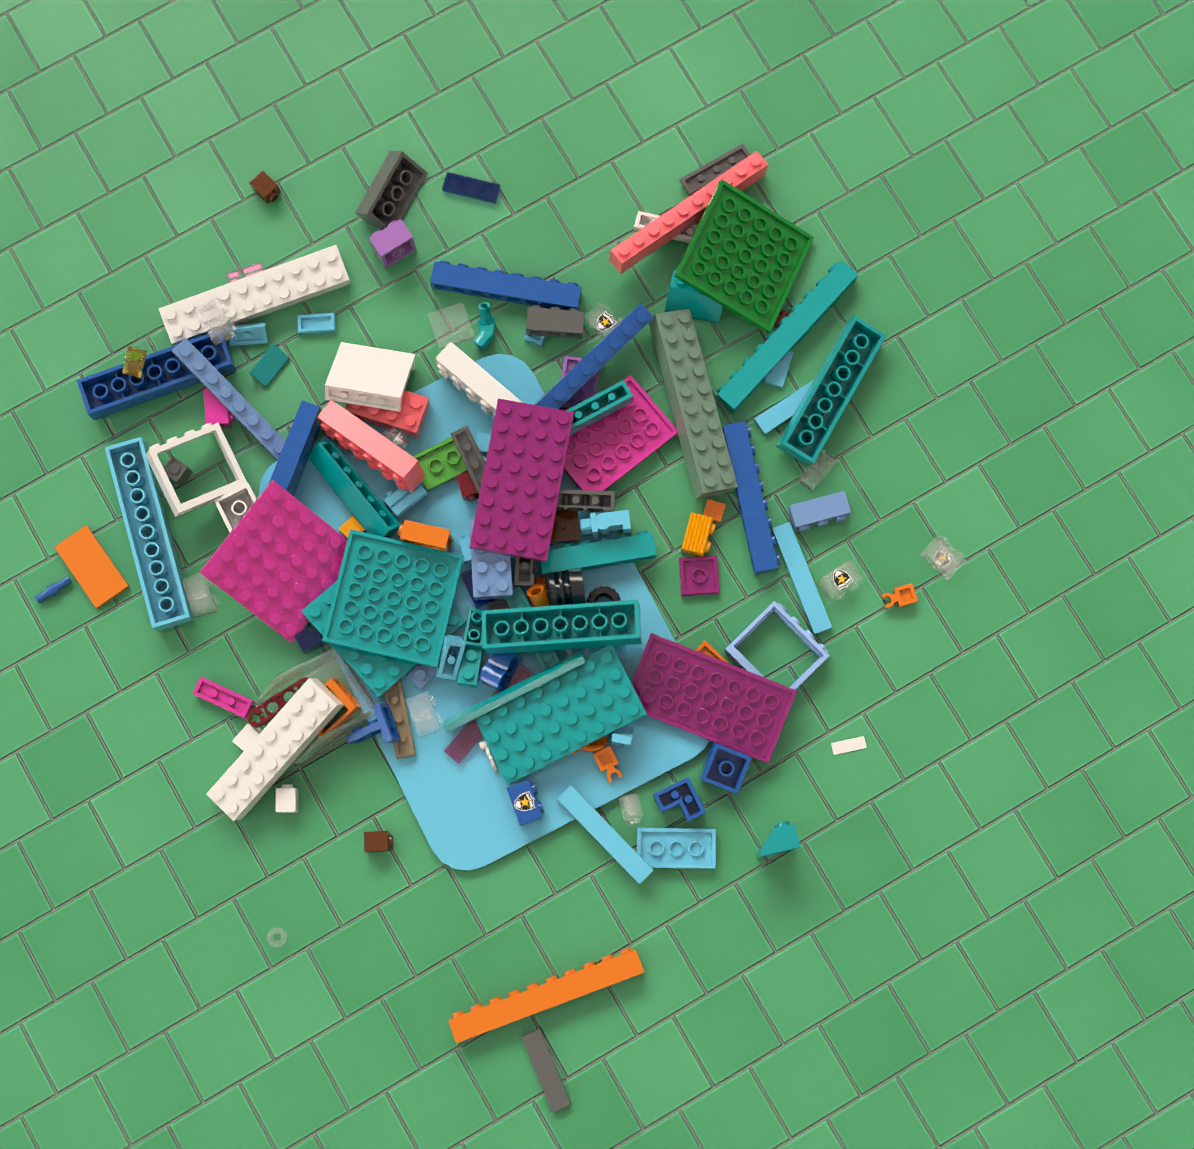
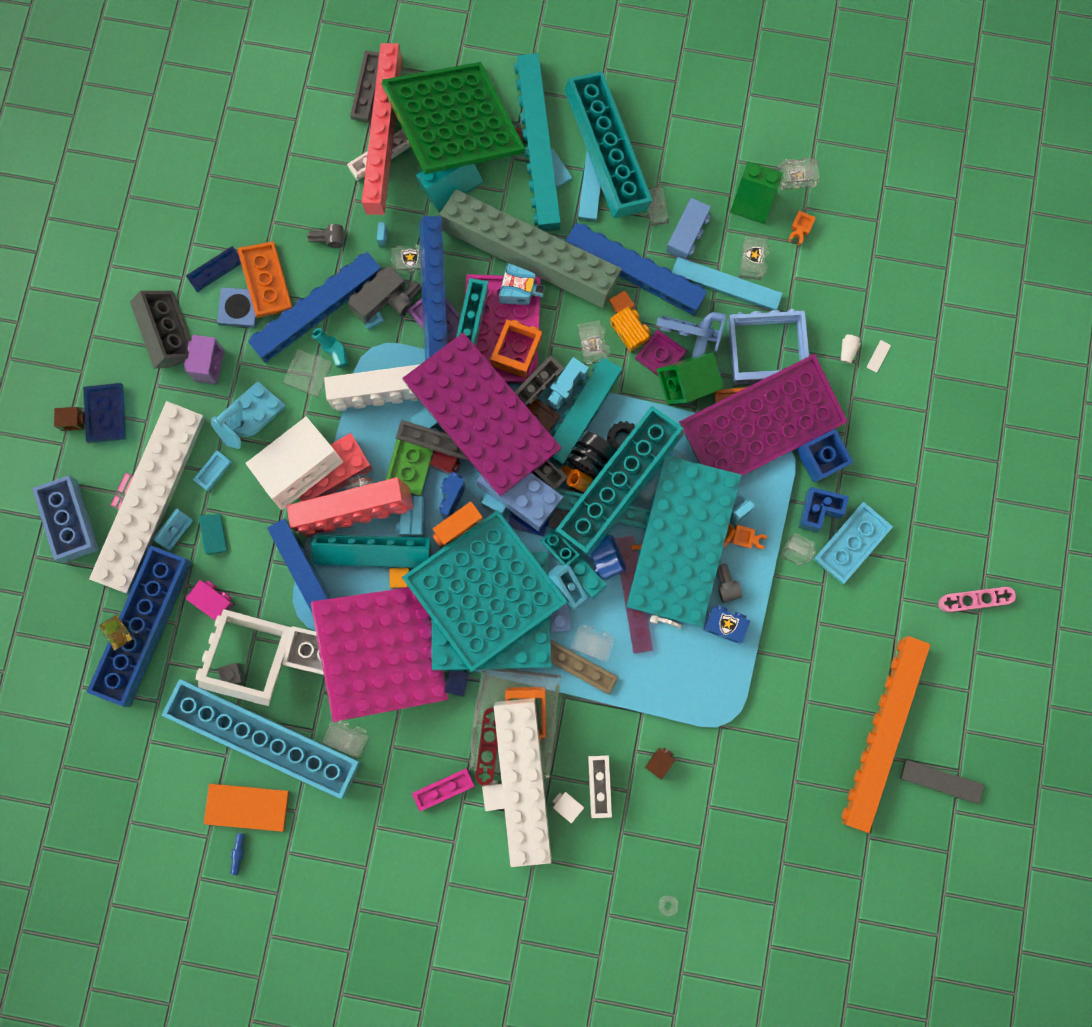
camera: 50 degrees left, 0 degrees up
medium blue plate [171,338,285,460] -> none
clear brick [196,298,236,345] -> none
blue bracket [346,703,401,744] -> none
teal tile [443,651,586,732] -> none
medium azure tile [557,786,654,884] -> none
teal slope [756,821,800,858] -> none
none -> medium blue brick [32,475,99,563]
none -> clear blue plate [83,383,126,443]
none -> medium azure plate [211,382,285,449]
none -> medium blue tile [217,287,257,328]
none -> orange tile [237,241,292,318]
none -> dark grey axle [307,224,343,248]
none -> medium azure tile [377,222,388,247]
none -> dark grey axle [387,281,422,316]
none -> blue plate [439,472,466,520]
none -> orange window [490,320,542,379]
none -> torso [499,263,545,305]
none -> clear brick [577,320,610,365]
none -> white brick [588,755,612,818]
none -> medium blue plate [656,312,727,375]
none -> green slope [657,352,724,404]
none -> dark grey axle [717,564,742,603]
none -> green slope [730,161,783,224]
none -> white cone [840,335,861,364]
none -> bright pink beam [938,587,1016,613]

